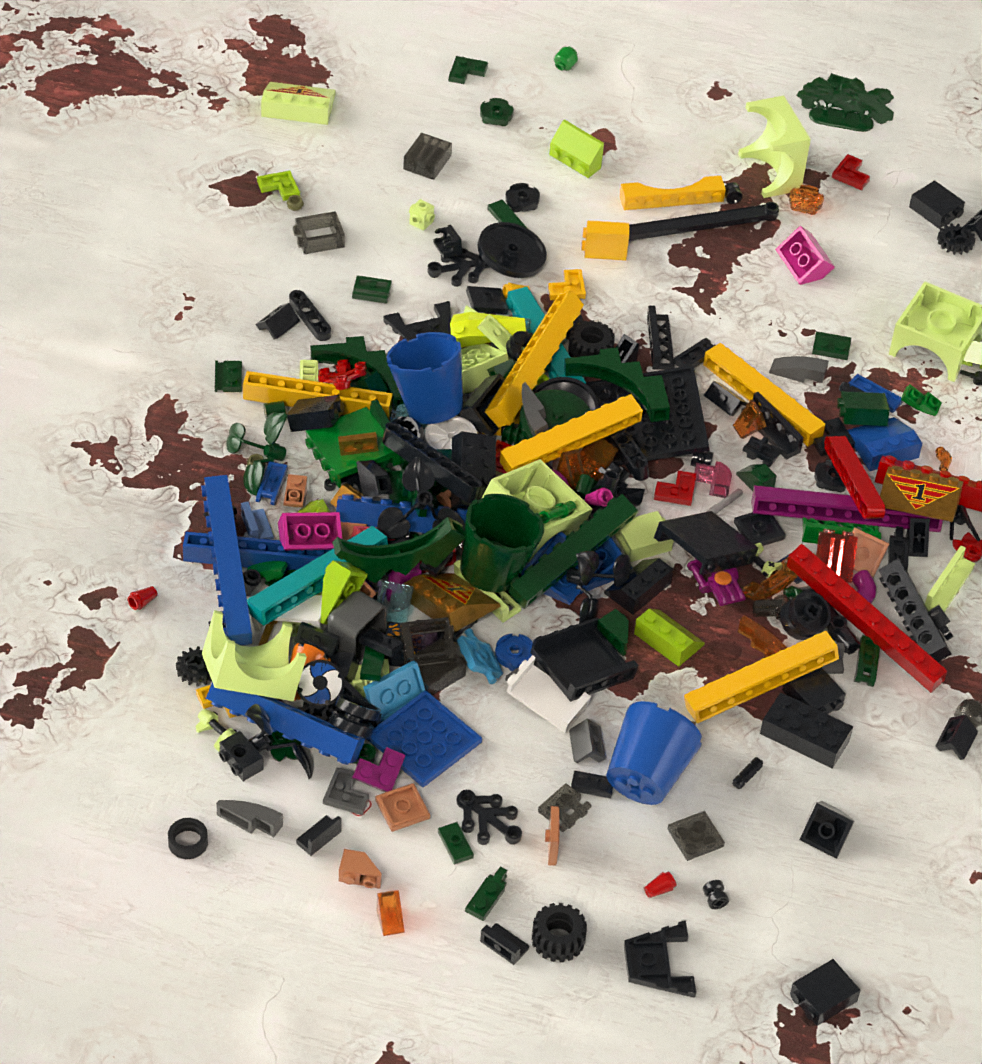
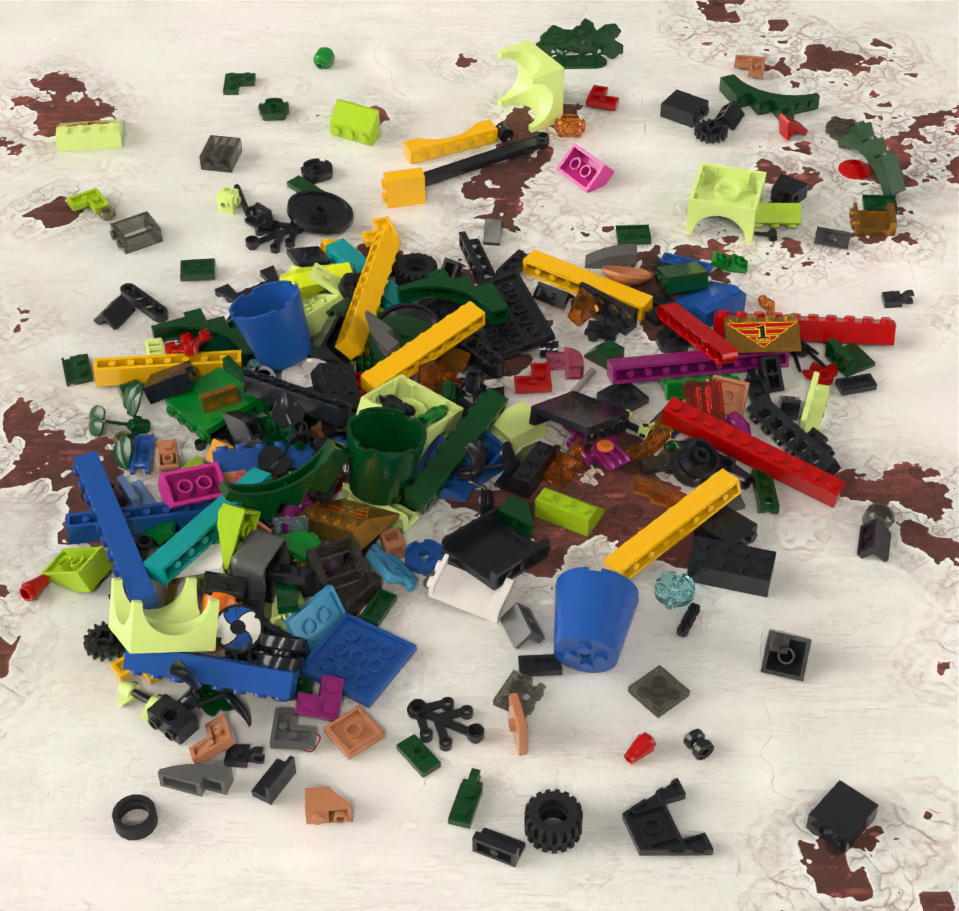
camera: 10 degrees left, 5 degrees down
clear orange slope [376,890,404,936] -> none
dark pink cone [585,488,613,507] -> none
none -> lime slope [39,546,114,593]
none -> nougat plate [189,714,236,764]
none -> black plate [224,744,265,768]
none -> black bar [234,184,251,217]
none -> green slope [278,530,322,566]
none -> dark green plate [359,588,397,627]
none -> black hinge [379,394,416,417]
none -> nougat brick [379,527,406,559]
none -> slope [483,218,504,246]
none -> clear orange bracket [543,436,584,488]
none -> nougat dish [602,265,654,287]
none -> clear light blue plate [654,571,695,610]
none -> black slope [779,395,801,421]

